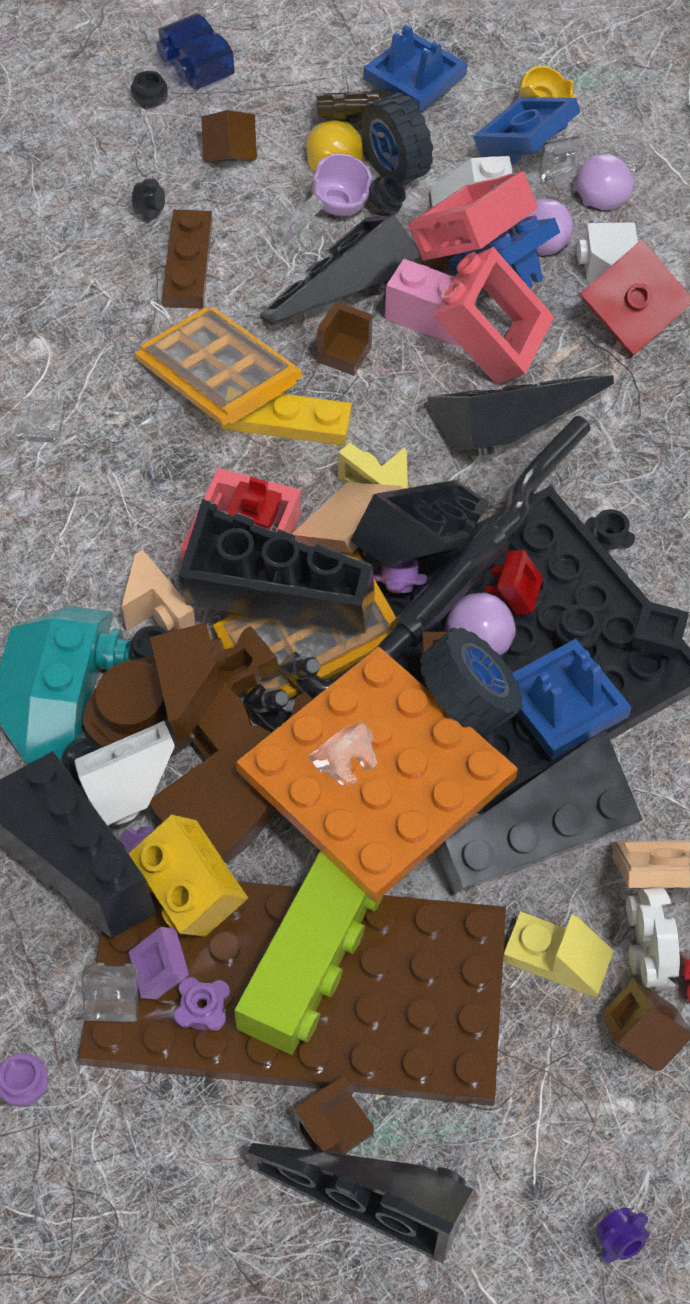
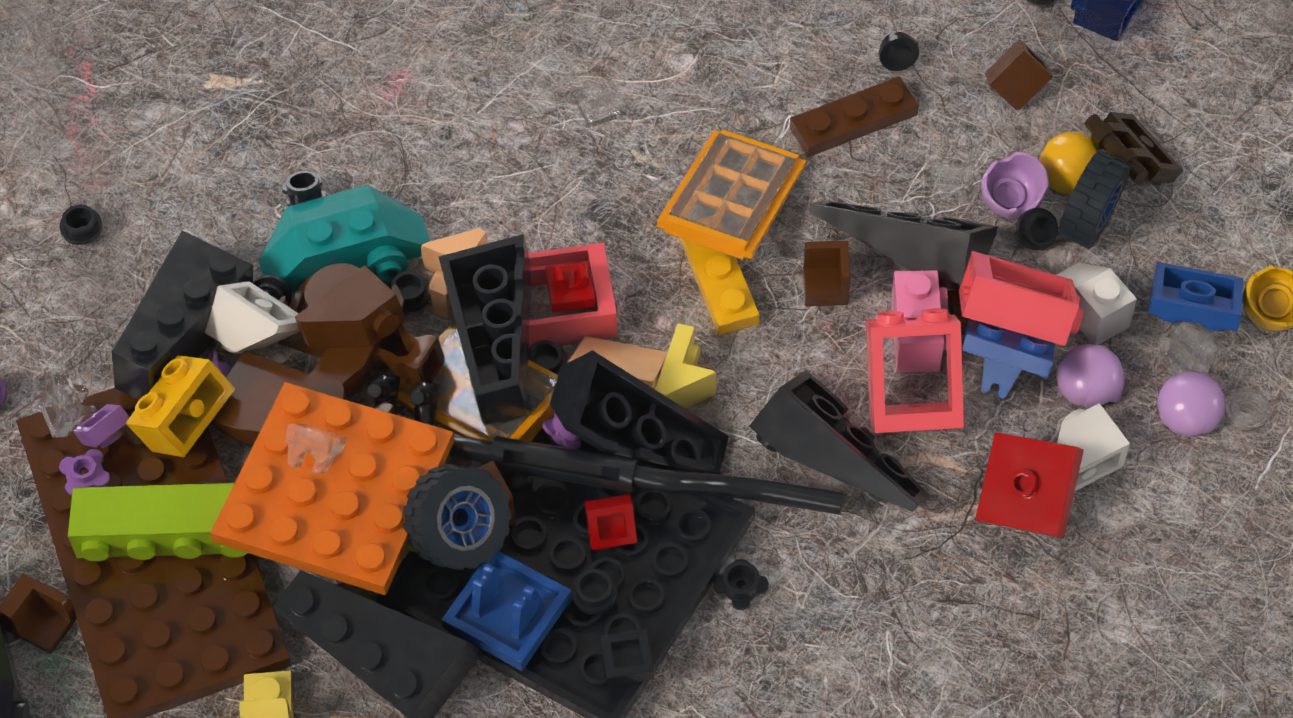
camera: 65 degrees right, 0 degrees up
blue plate [363,24,467,112] -> none
lavender hair [443,592,516,655] -> none

